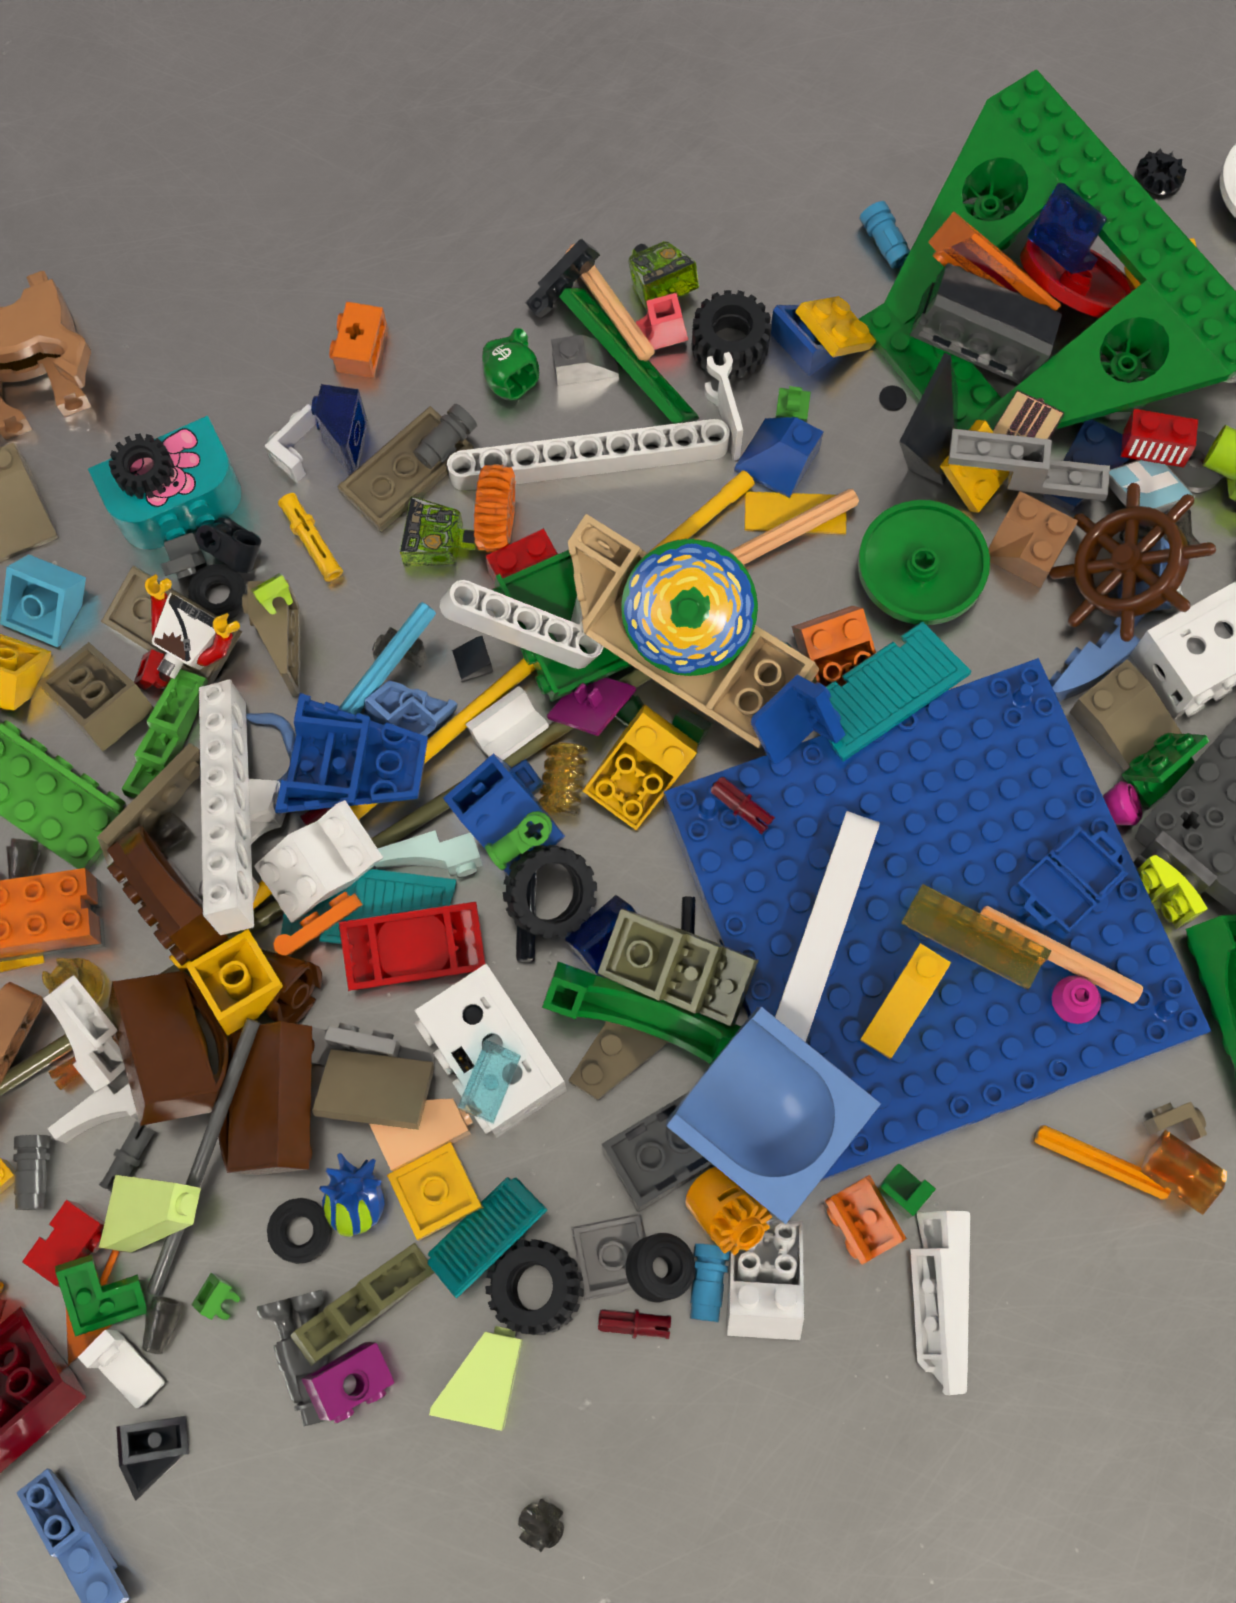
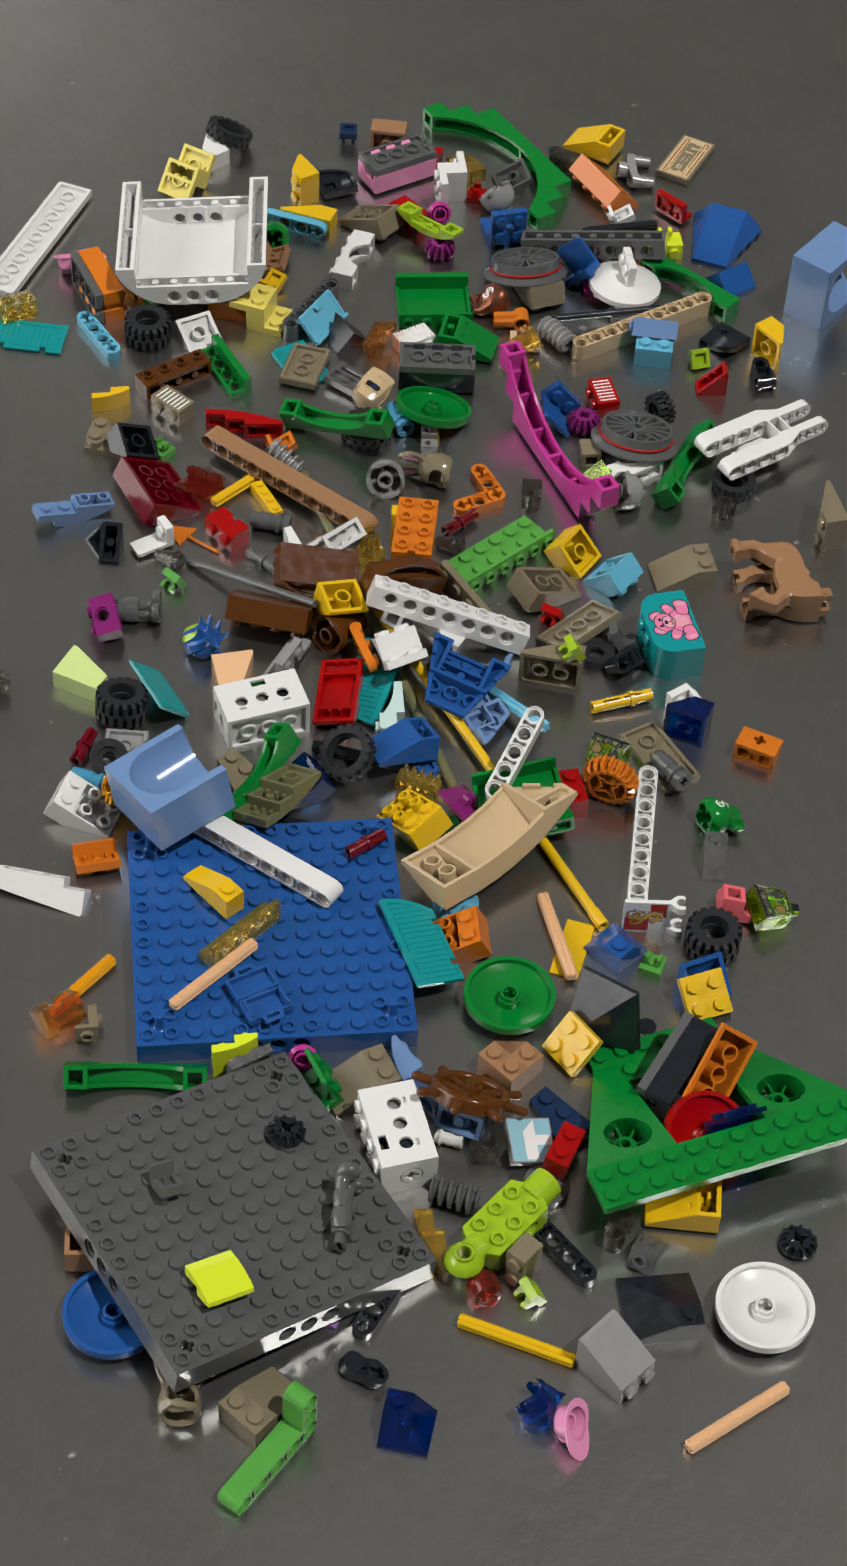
camera: 100 degrees right, 25 degrees down
green plate [55,1254,148,1337] -> none
yellowish green slope [99,1175,201,1253] -> none
black tyre [109,433,175,499] -> none
bright green slope [122,669,208,799] -> none
torso [145,574,240,679] -> none
black tyre [267,1198,332,1264] -> none
olive slope [290,1243,435,1366] -> none
dark tan tile [312,1049,434,1130] -> none
yellow plate [387,1142,483,1241] -> none
clear light blue slope [458,1040,521,1124] -> none
white panel [465,686,549,760] -> none
bright green connector [485,811,552,871] -> none
black hinge [525,239,600,318] -> none
green tile [559,288,699,424] -> none
light nougat axle [565,244,655,362] -> none
dish [621,539,758,676] -> none
blue bracket [751,674,846,764] -> none
dark azure axle [859,201,910,269] -> none
green panel [877,1164,936,1219] -> none
light grey bracket [948,429,1110,501] -> none
piece [993,390,1064,439] -> none
dark pink cone [1052,976,1101,1024] -> none

